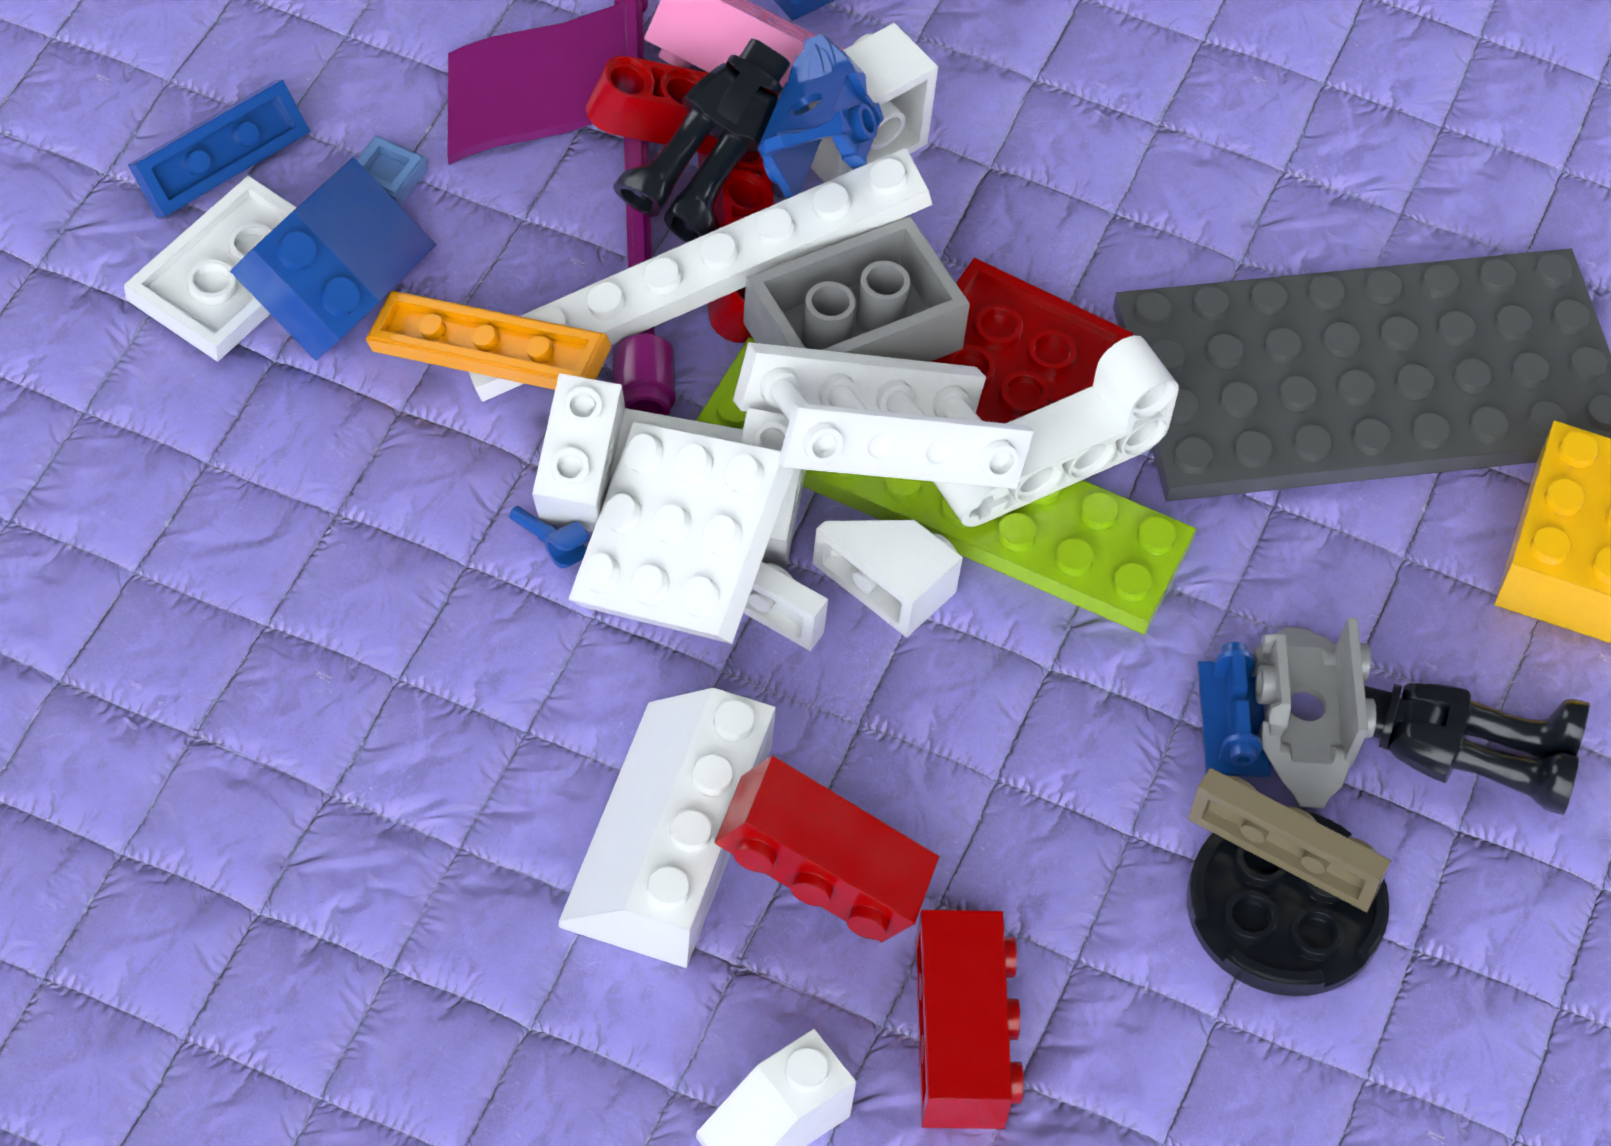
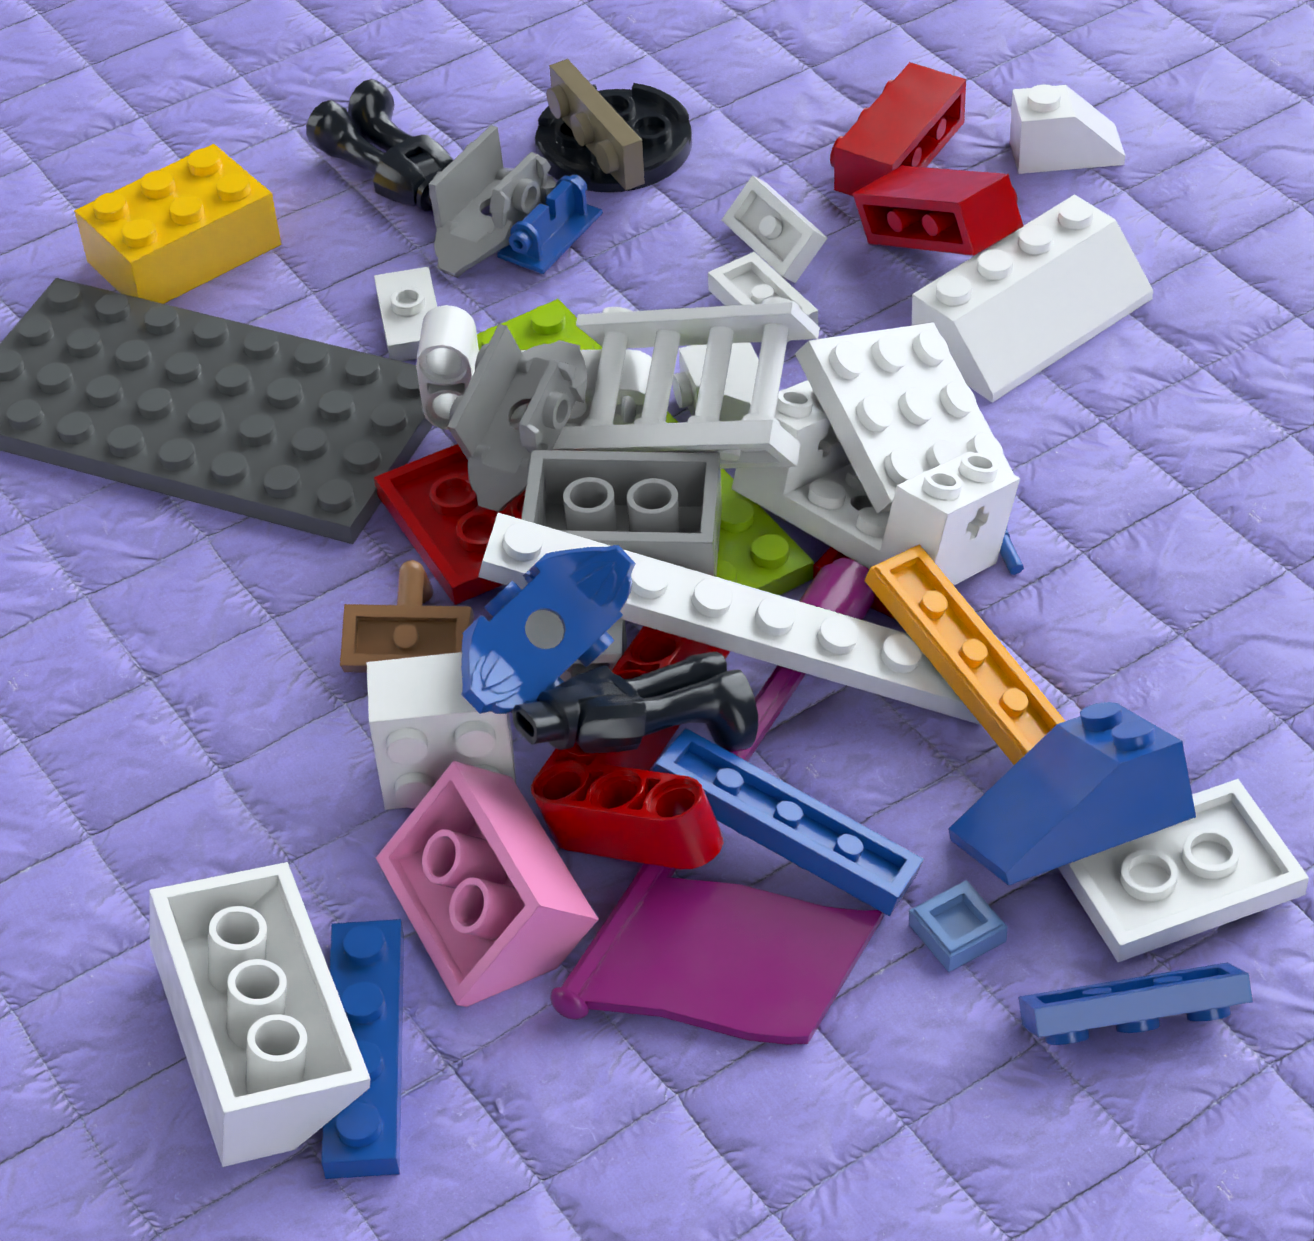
camera: 140 degrees left, 10 degrees down
none -> medium nougat plate [340,560,474,673]
none -> white plate [374,267,437,361]
none -> light grey piece [447,324,587,512]
none -> blue plate [653,728,924,916]
none -> white plate [708,252,818,342]
none -> white plate [721,175,827,283]

